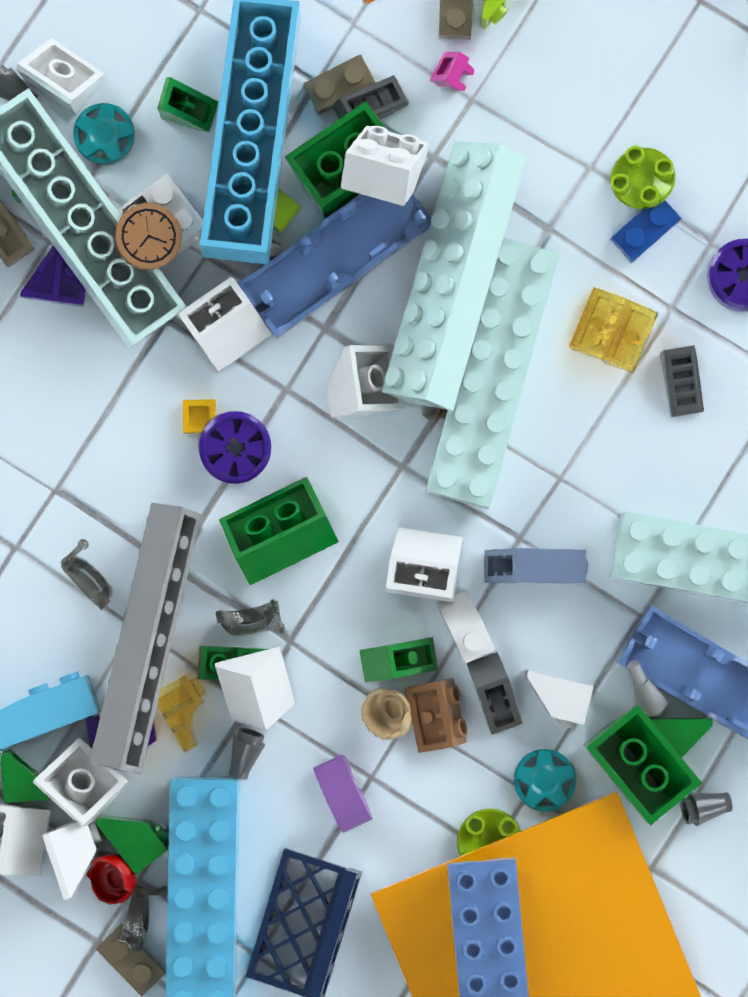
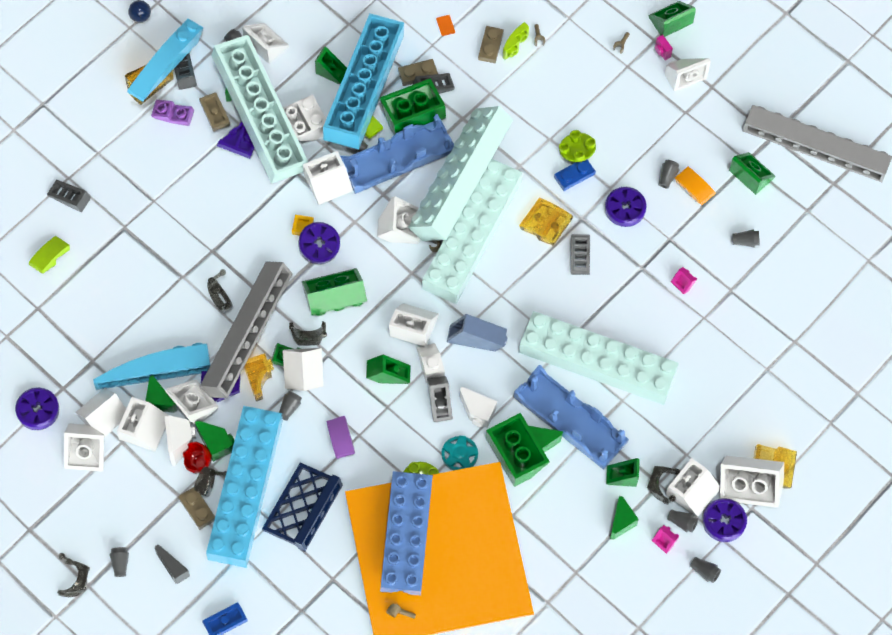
camera: 10 degrees right, 20 degrees down
teal wheel [73,103,135,165] -> none
medium nougat tile [115,203,182,270] -> none
white slope [341,126,429,206] -> none
tan hair [361,688,412,740] -> none
medium nougat bracket [405,678,467,753] -> none
dark pink tile [430,52,474,91] -> none
light grey cone [626,660,668,719] -> none
dark grey cone [680,792,733,826] -> none

